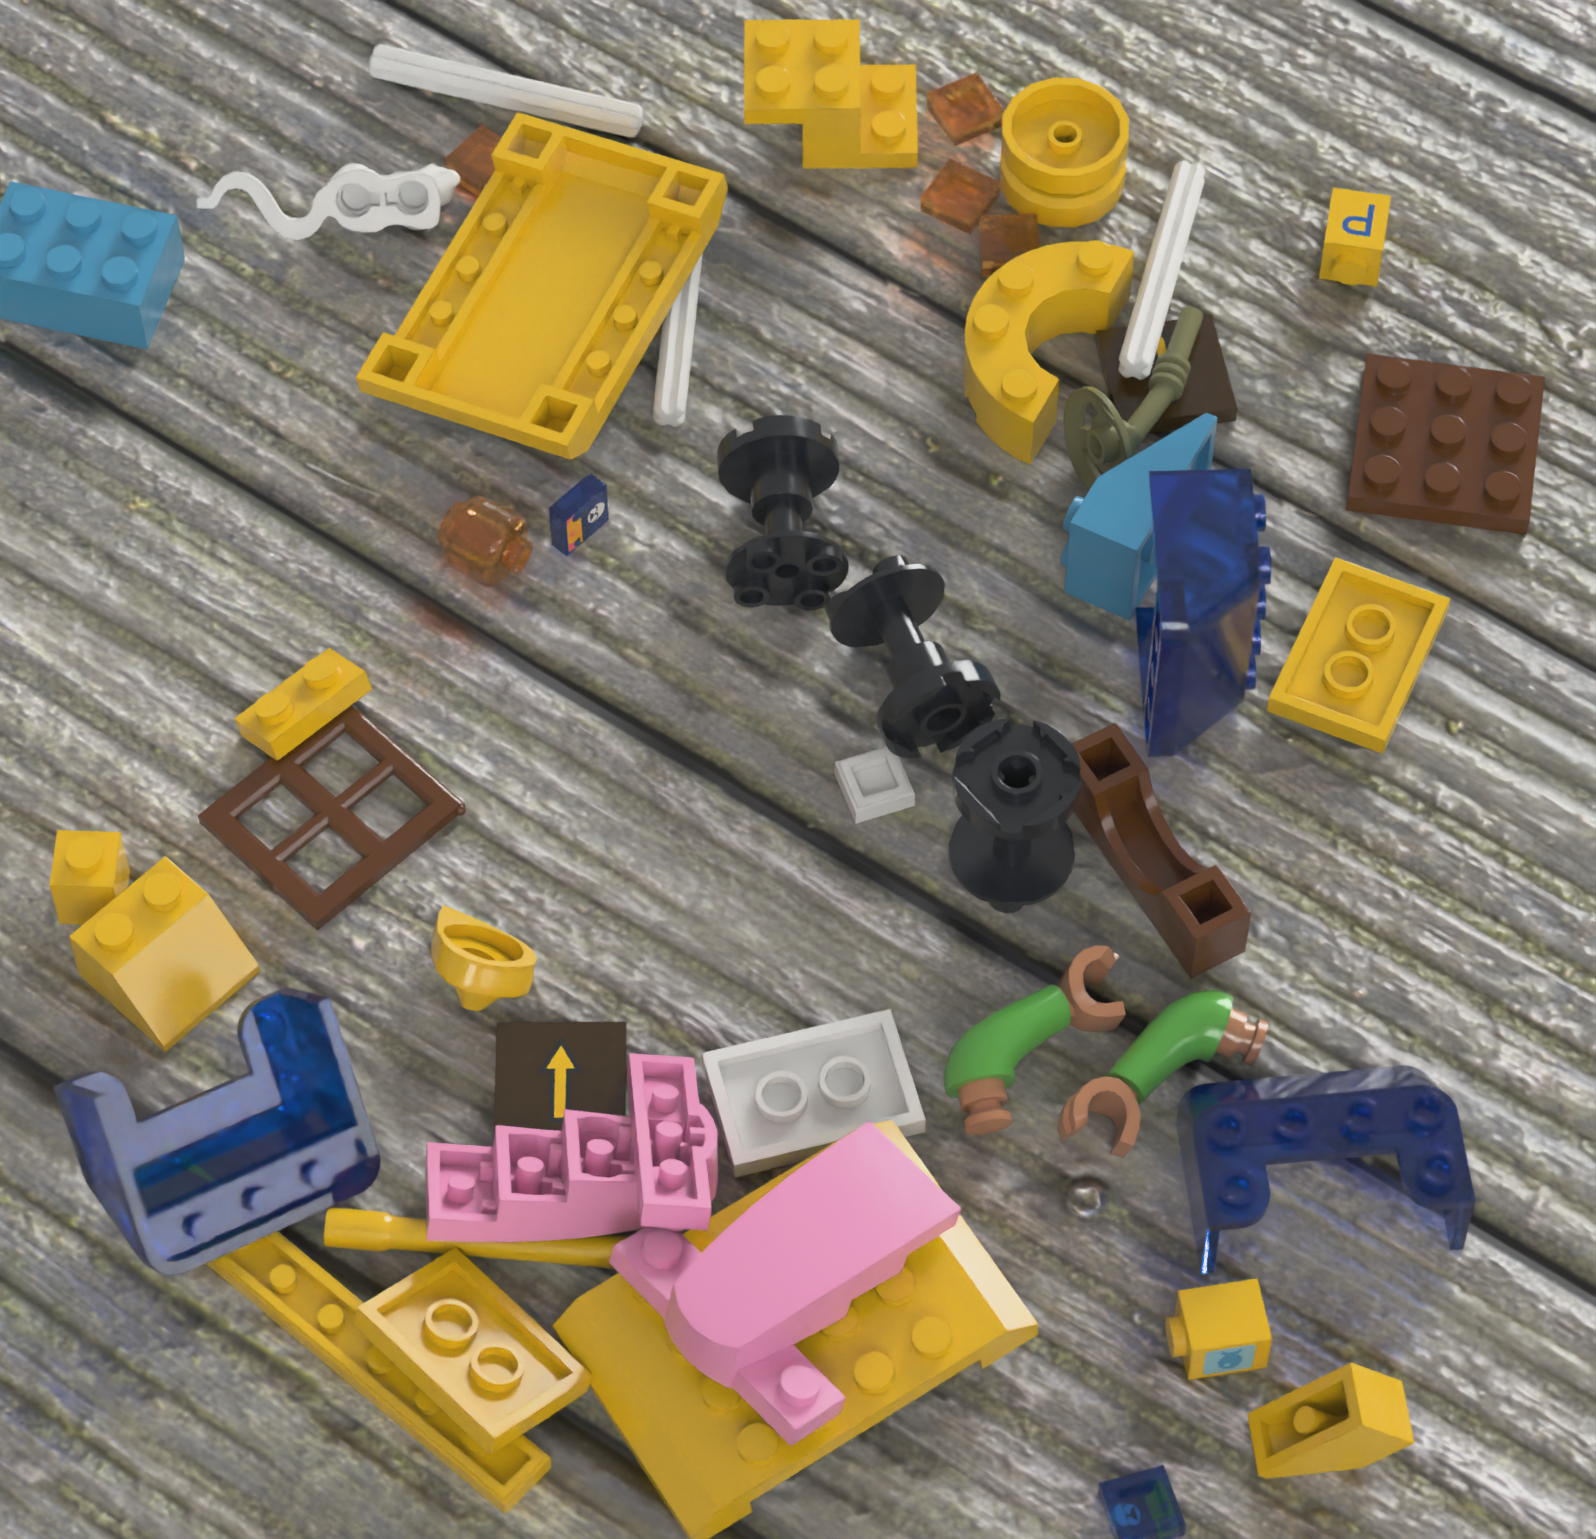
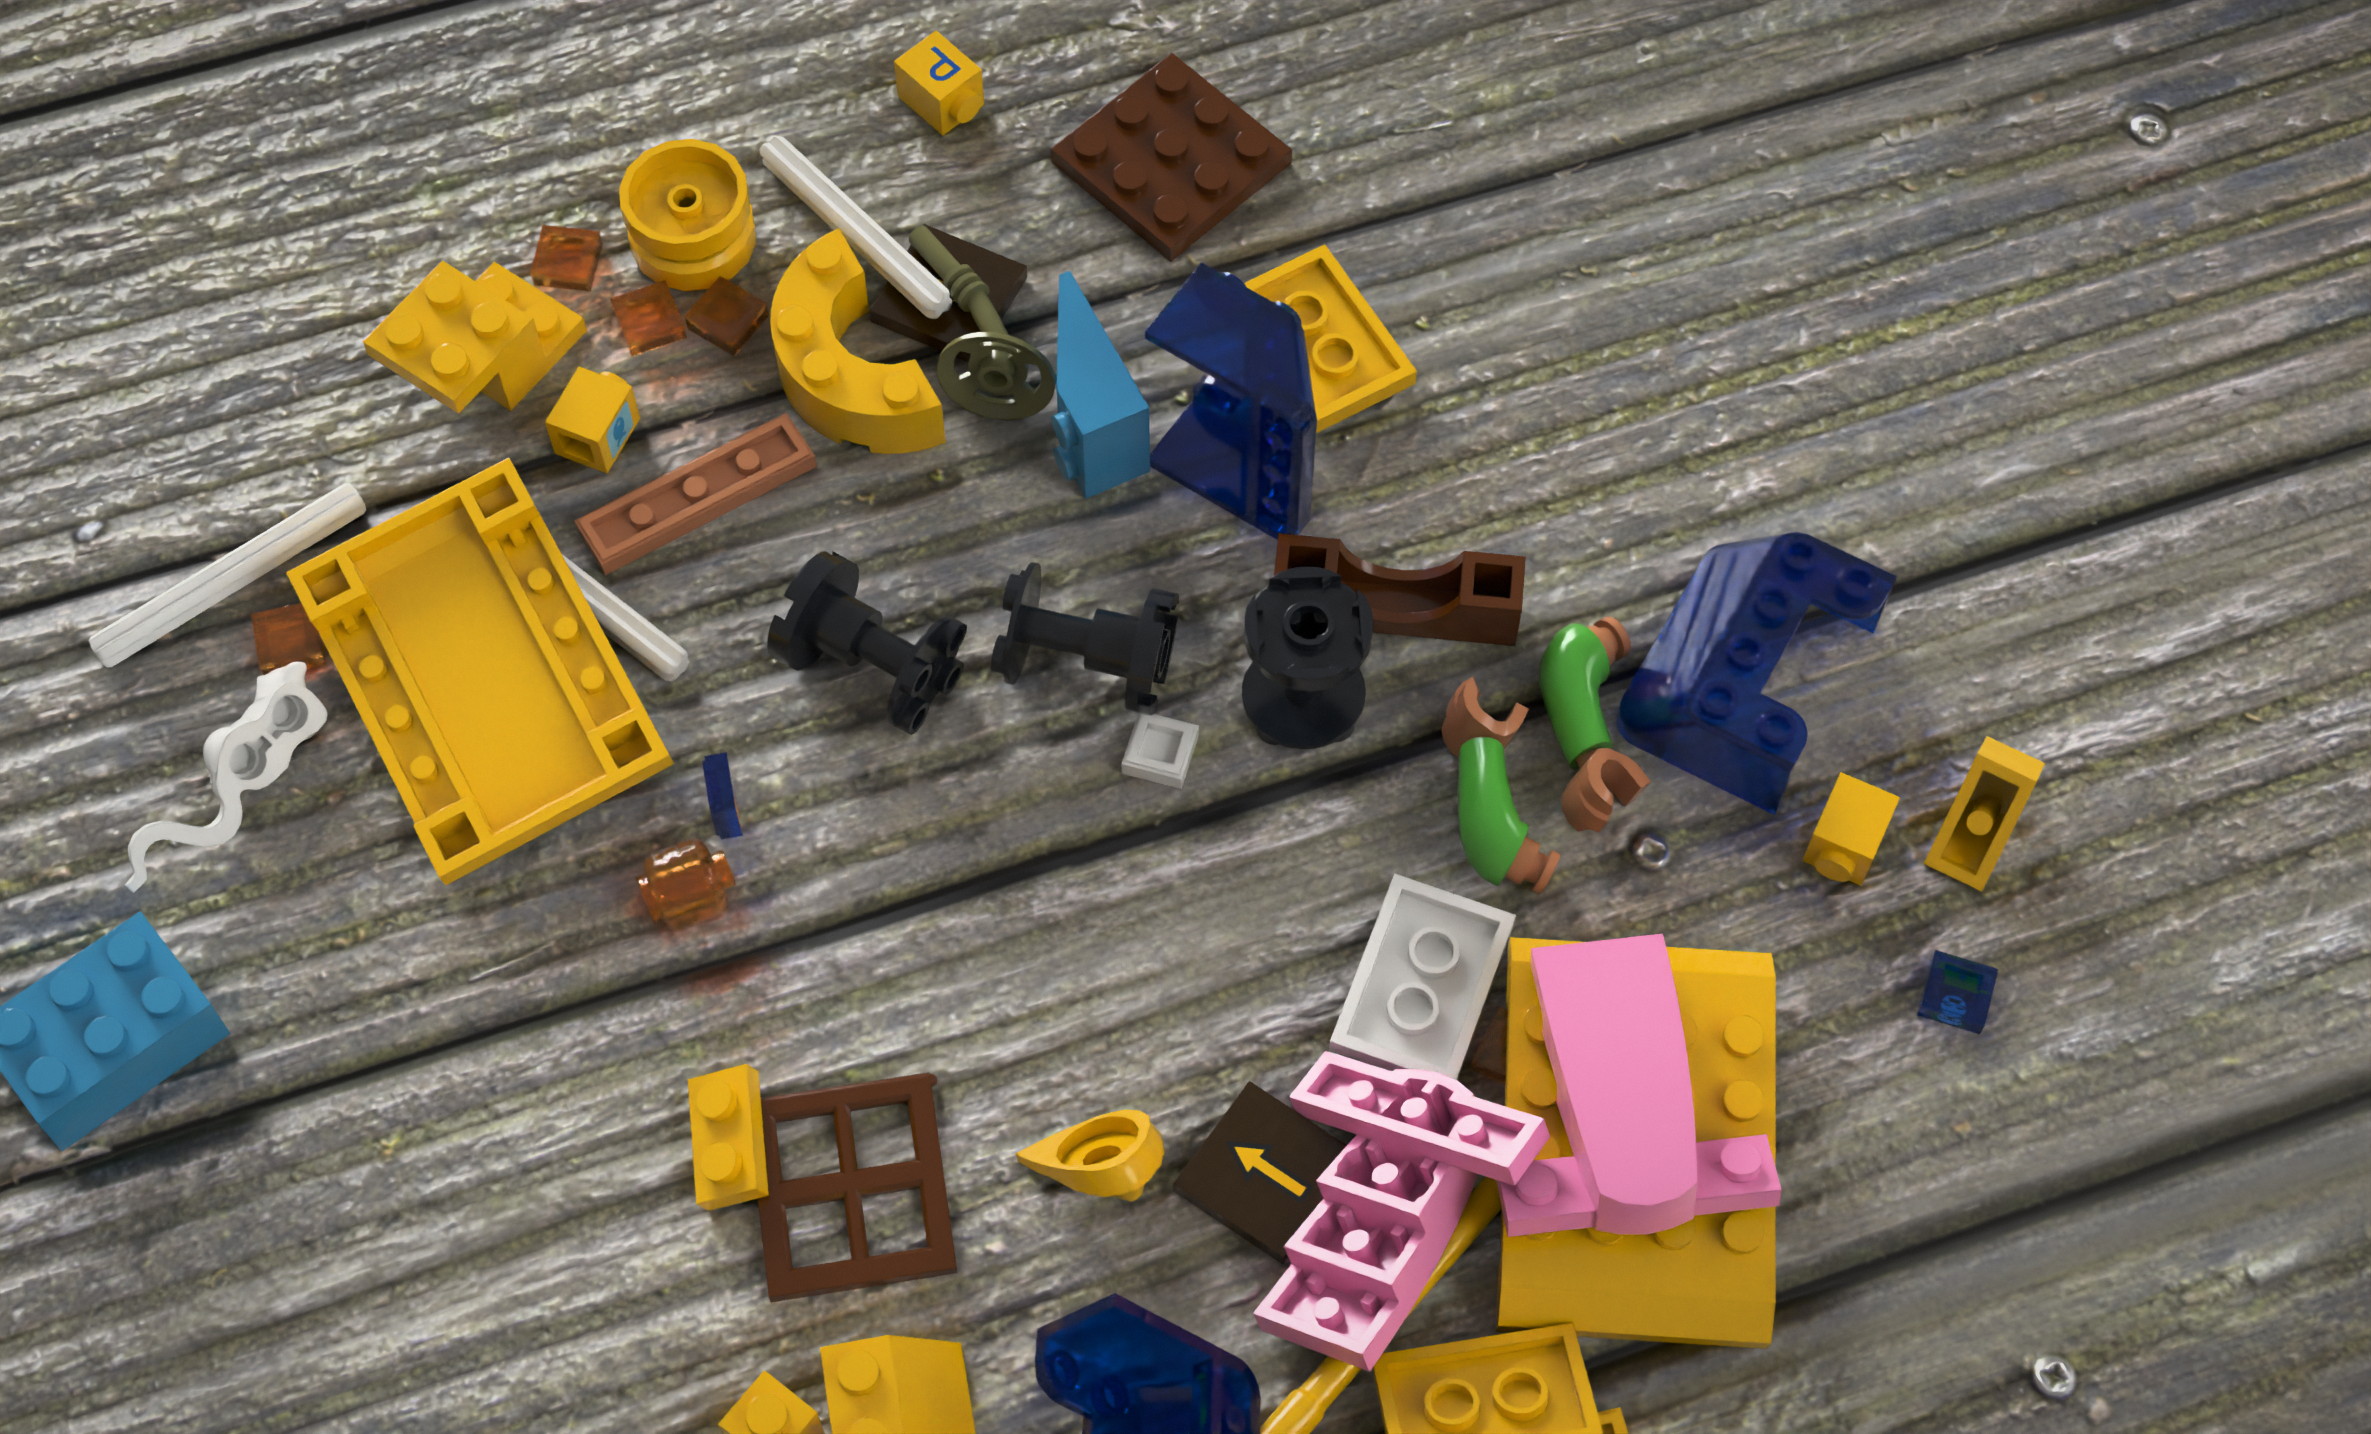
camera: 55 degrees left, 5 degrees up
none -> yellow brick [545,366,640,474]
none -> nougat tile [574,413,817,576]

